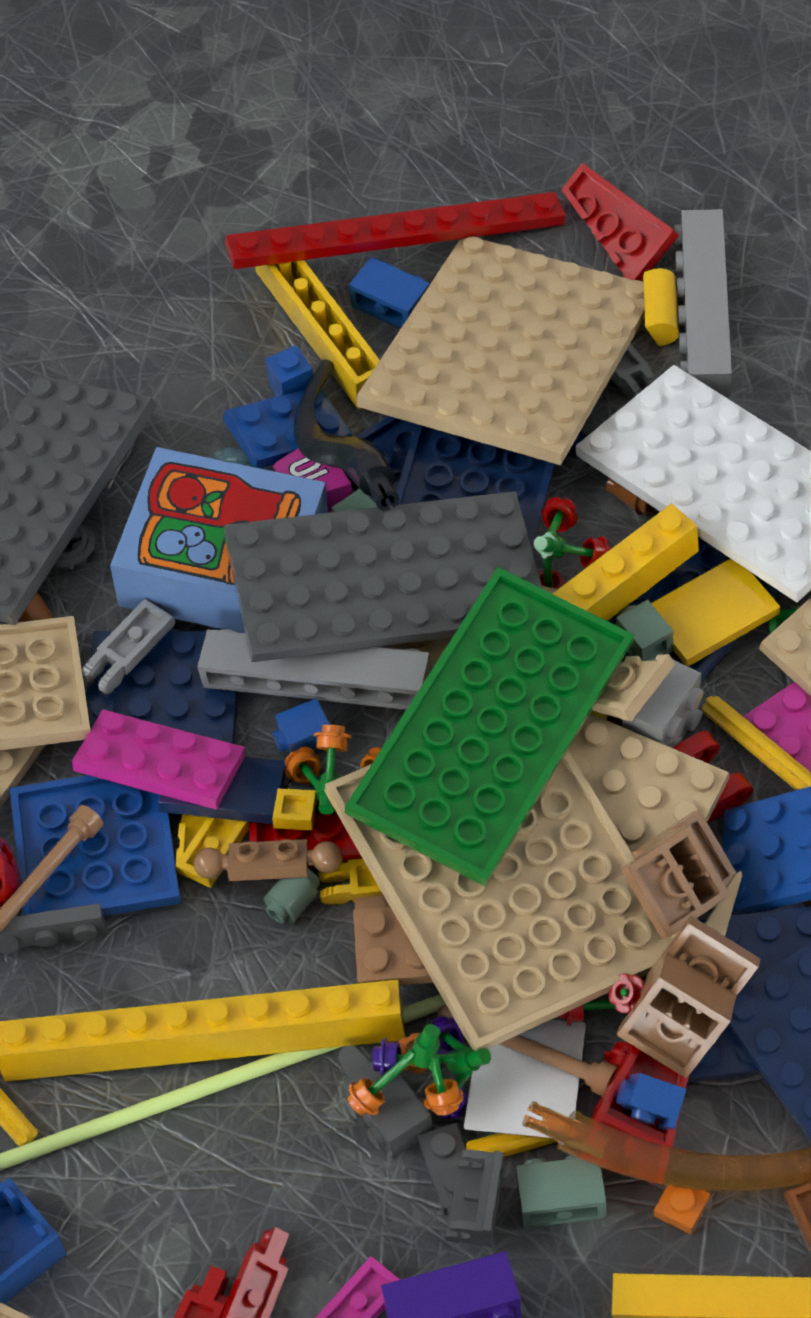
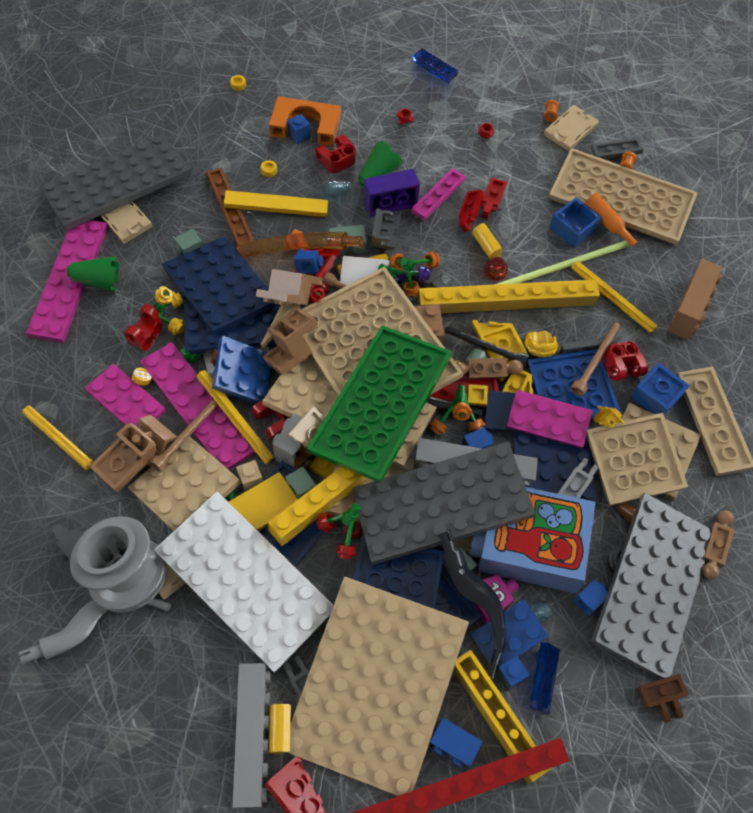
camera: 170 degrees right, 5 degrees up
none -> tan brick [236,460,263,492]
none -> black piece [445,326,530,369]
none -> yellow wing [471,320,528,382]
none -> yellow brick [472,223,502,261]
none -> clear red brick [484,256,508,280]
none -> yellow hair [524,331,559,358]
none -> clear blue plate [530,642,560,714]
none -> blue brick [573,580,608,617]
none -> yellow hinge [593,406,625,428]
none -> reddish brown hinge [638,674,689,723]

